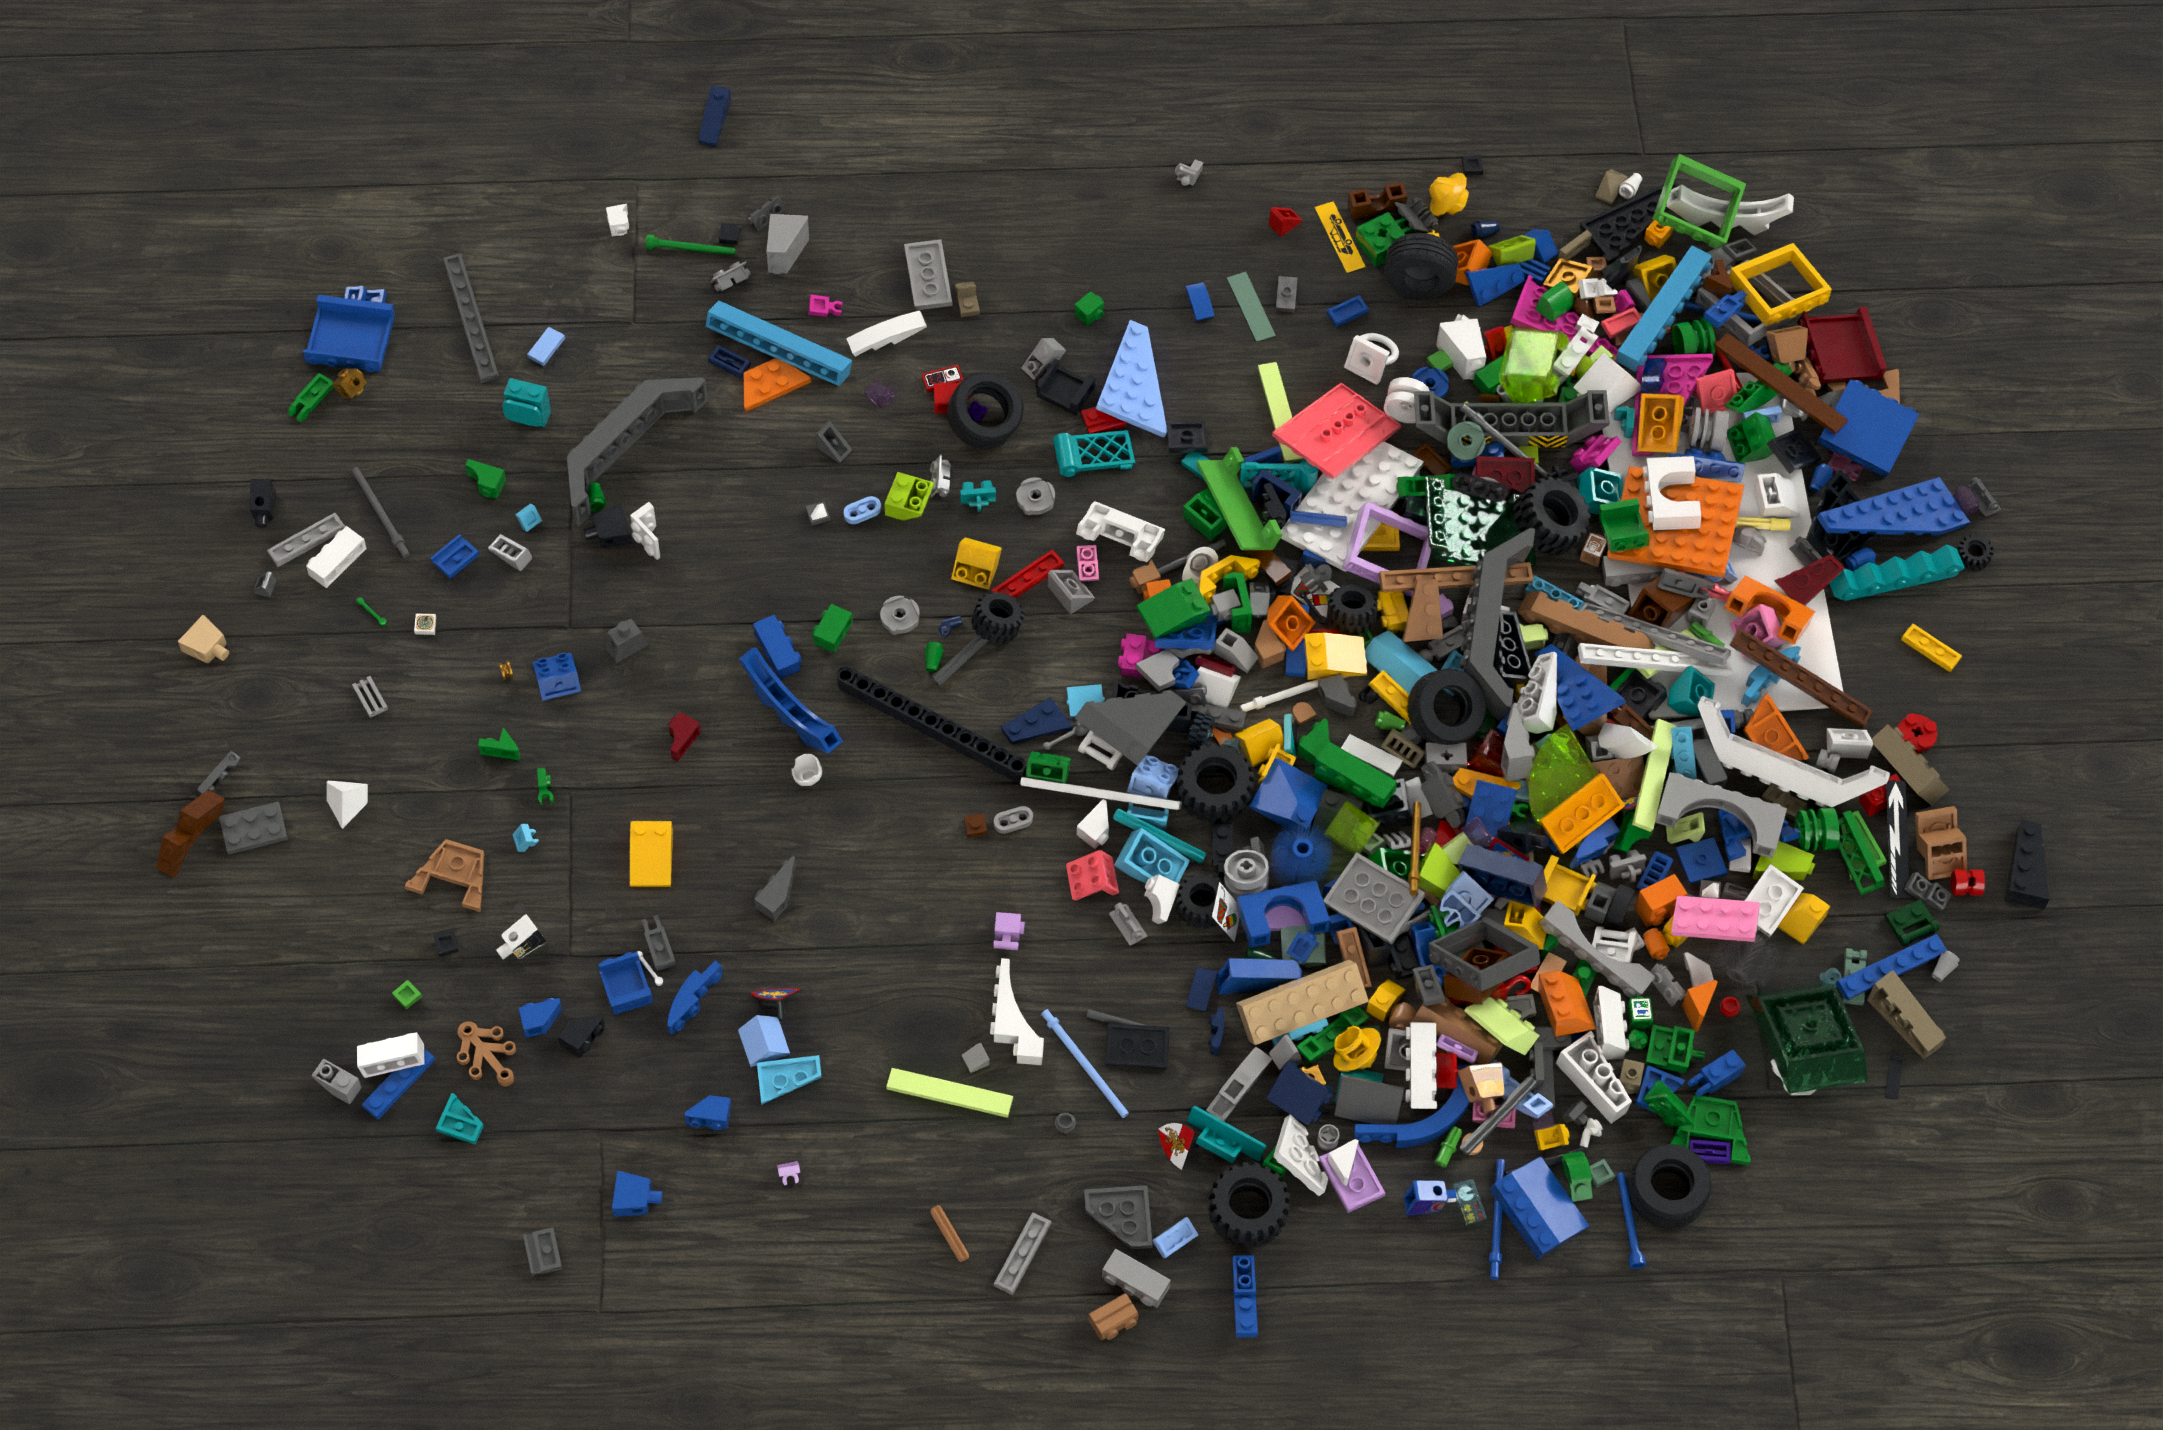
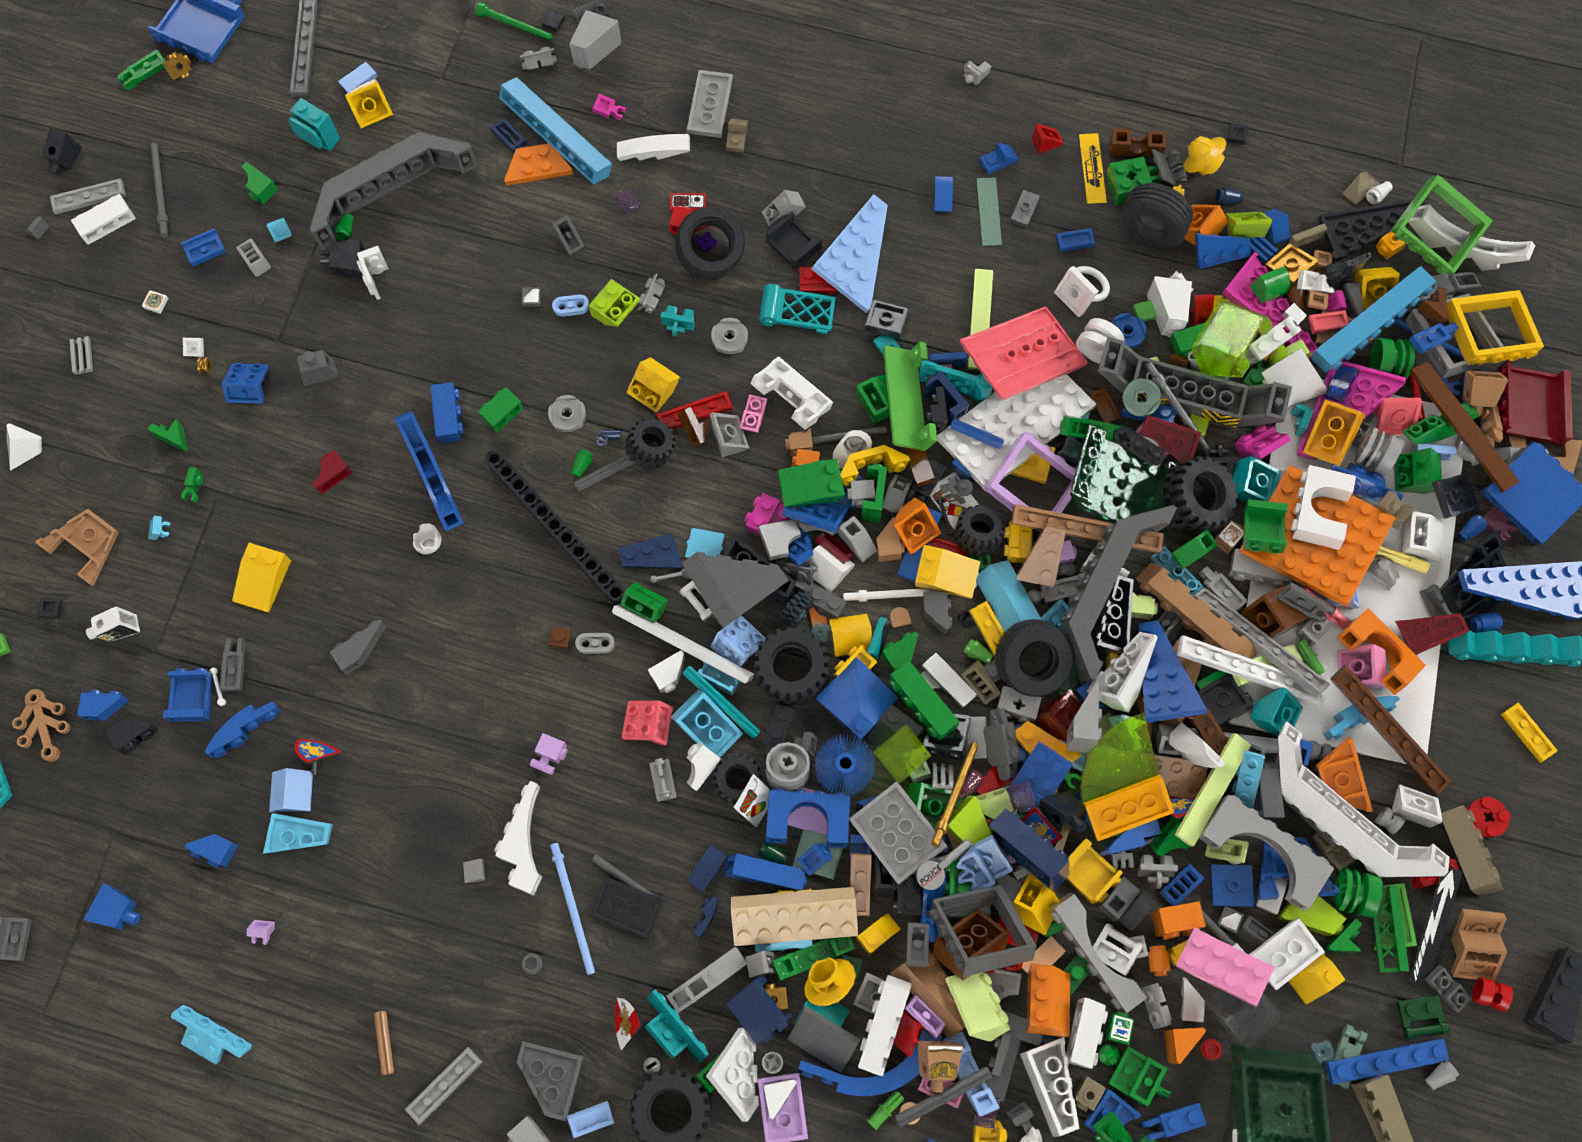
camera: 20 degrees right, 10 degrees up
green hinge [356,597,387,627] -> none
yellowish green tile [887,1068,1013,1118] -> none
green brick [1074,291,1104,326] -> none
medium nougat head [1389,1003,1417,1030] -> none
none -> medium azure bracket [171,1005,252,1064]
none -> white tile [183,338,204,357]
none -> yellow slope [345,79,393,128]
none -> light grey hinge [643,1057,660,1075]
none -> reddish brown slope [677,407,710,447]
none -> light grey piece [916,839,972,890]
none -> blue slope [979,143,1019,175]
none -> green slope [1171,529,1218,570]
none -> dark grey bar [1286,802,1335,846]
none -> green slope [1323,918,1362,953]
none -> dark tan slope [1379,491,1415,529]

